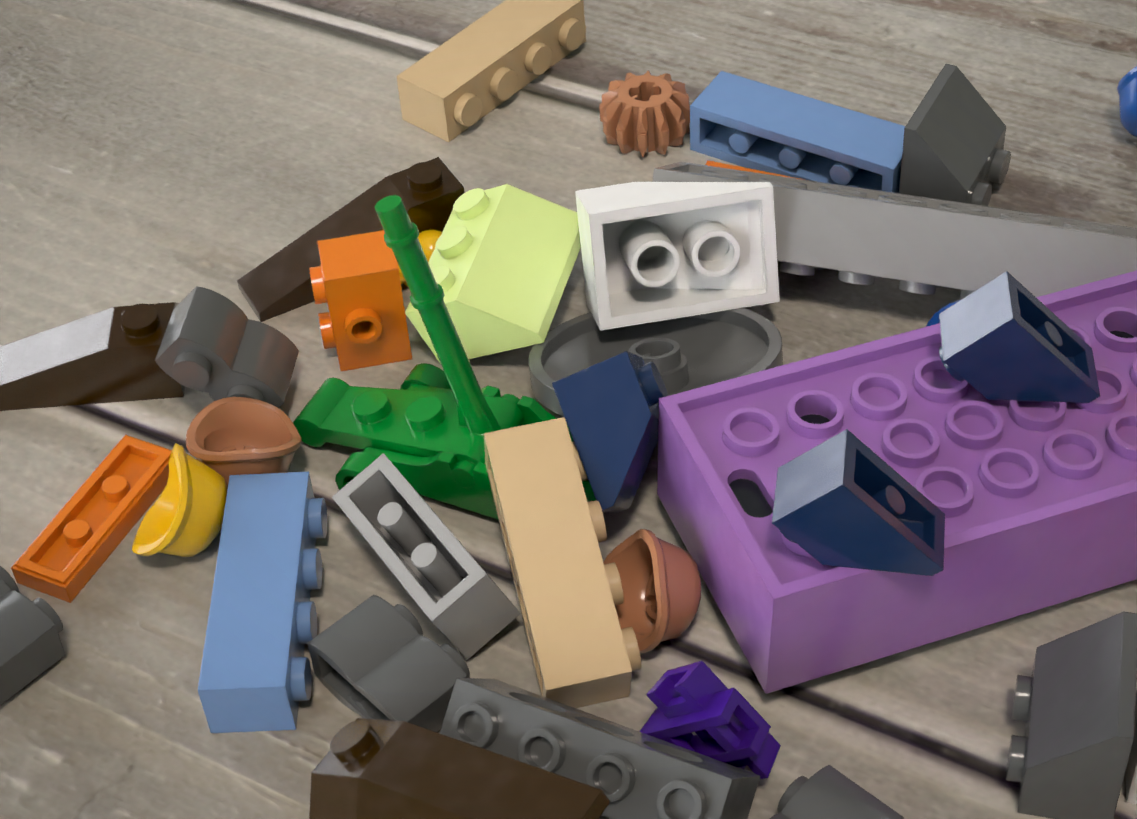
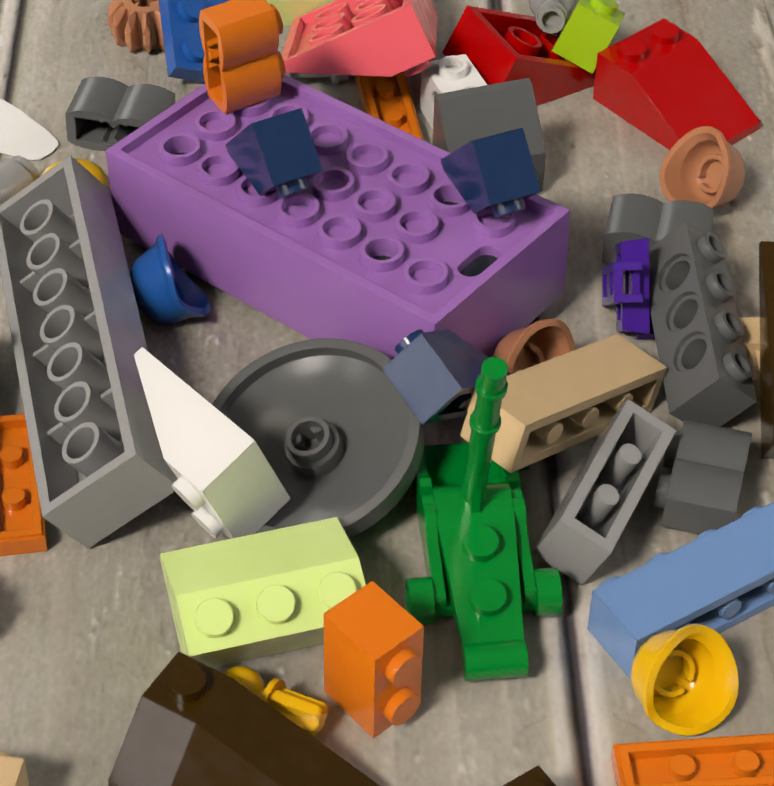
camera: 125 degrees left, 0 degrees up
dark grey brick [155,286,299,408] -> none
nougat helmet [185,397,301,487] -> none

